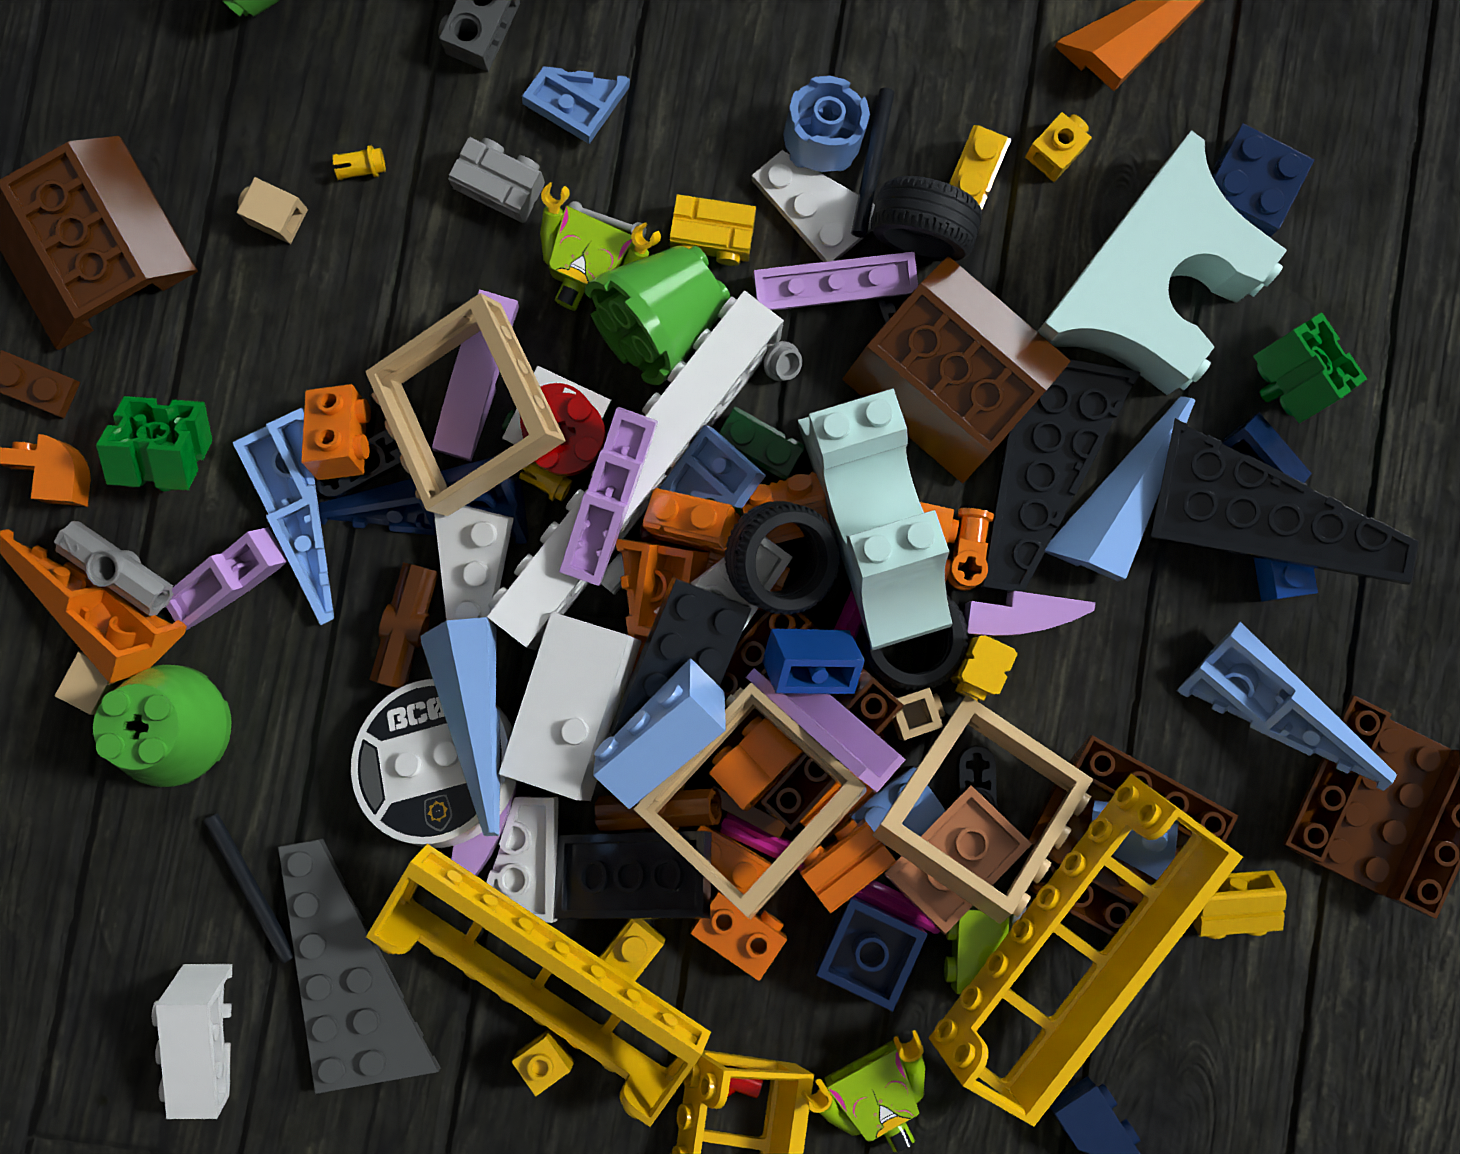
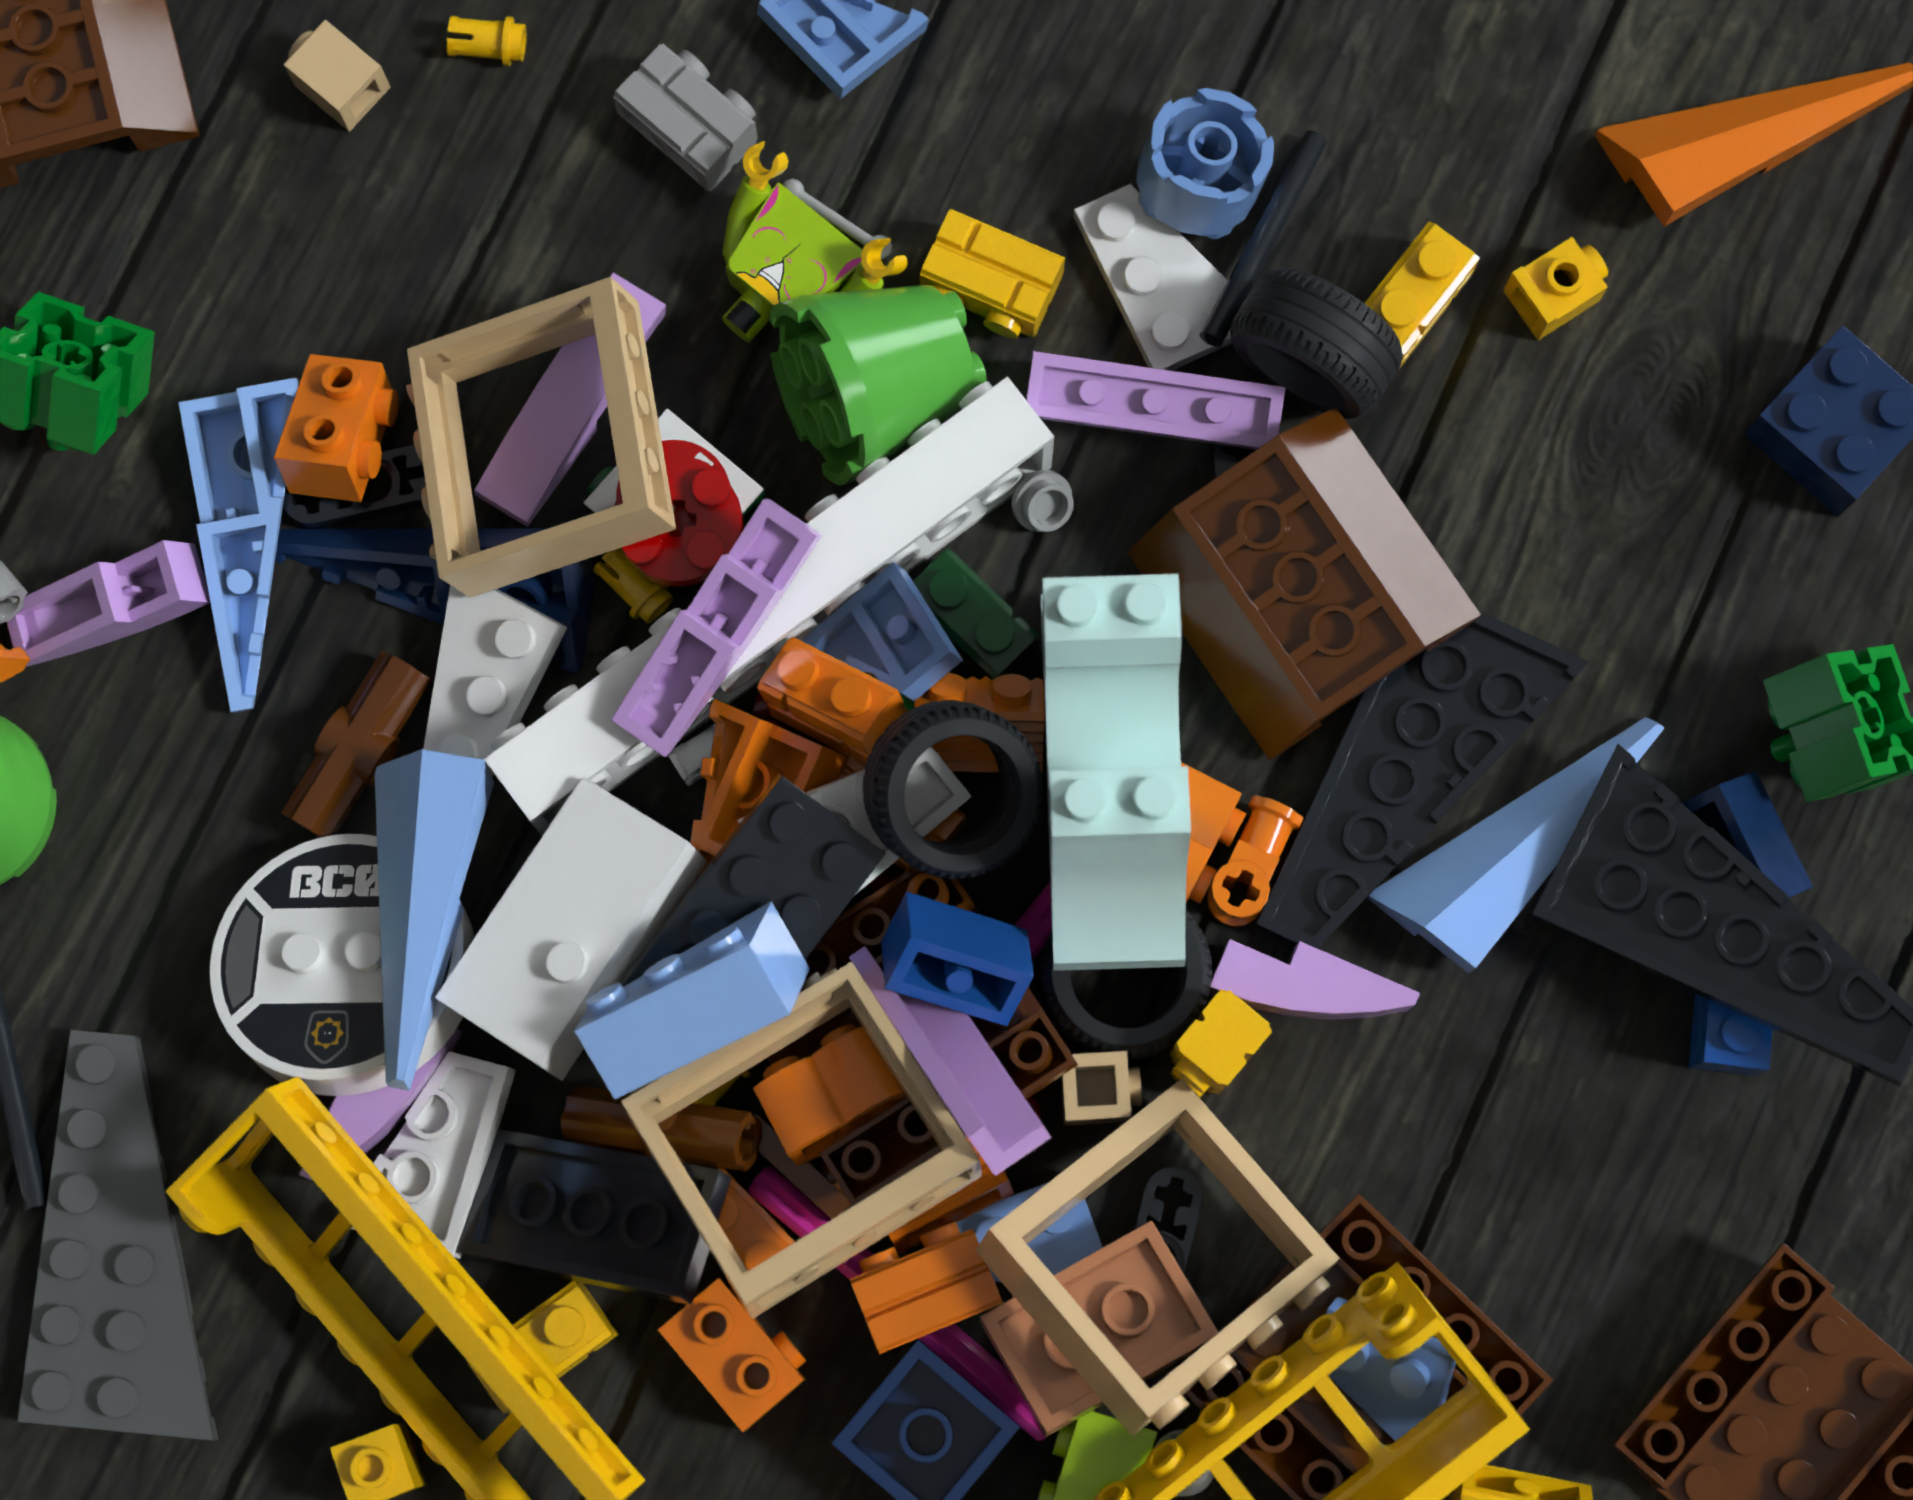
camera: 20 degrees right, 5 degrees down
light aqua piece [1037,130,1287,395] -> none
light blue wedge [1177,622,1397,791] -> none

